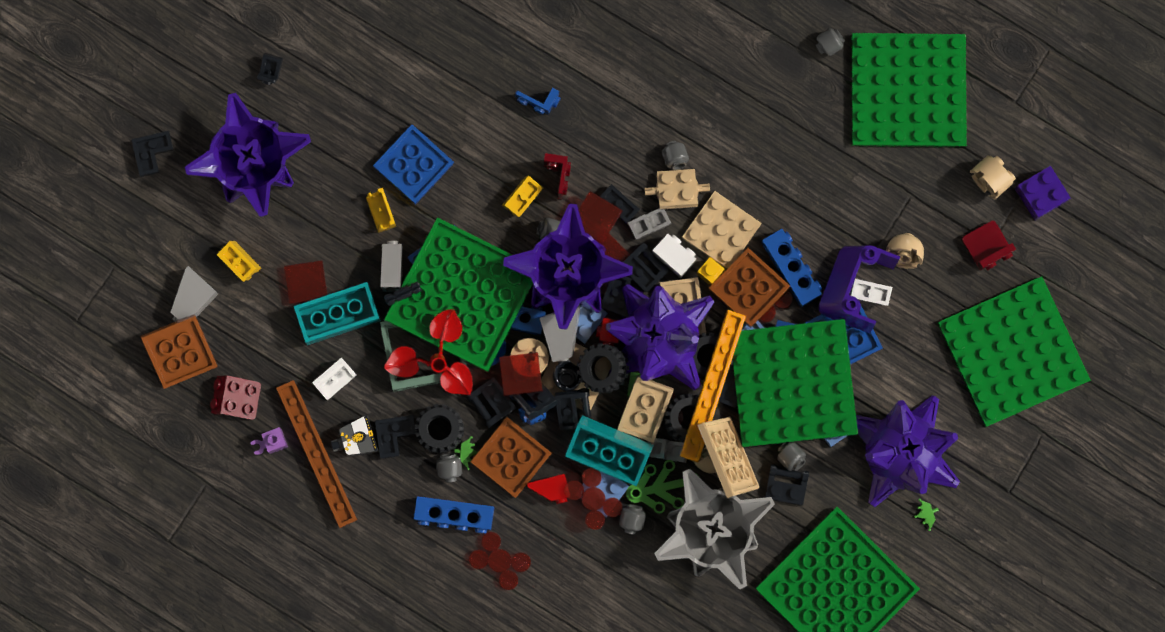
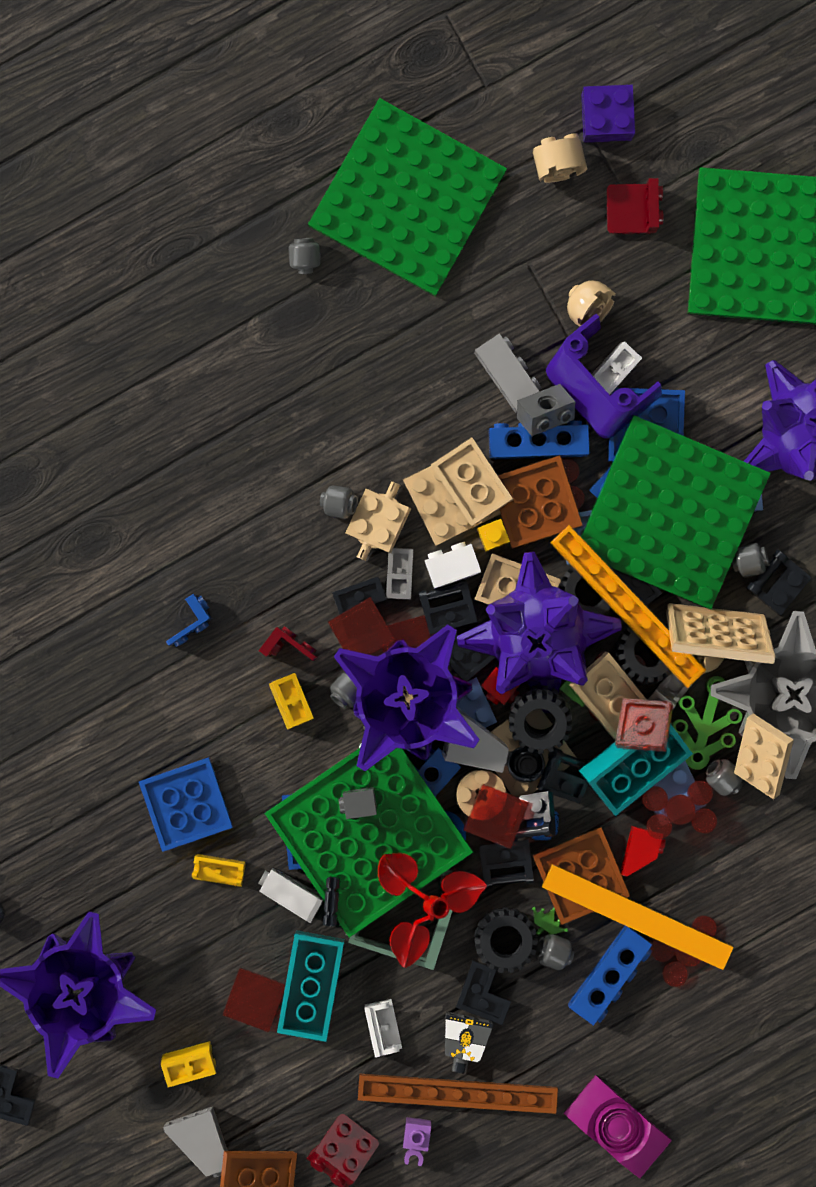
camera: 55 degrees left, 5 degrees up
none -> dark grey brick [339,787,378,819]
none -> tan plate [431,438,513,527]
none -> light grey brick [474,333,542,413]
none -> dark grey brick [517,384,575,436]
none -> light orange tile [542,864,734,970]
none -> magenta slope [564,1075,672,1178]
none -> clear red tile [615,698,673,752]
none -> tan plate [734,714,794,799]

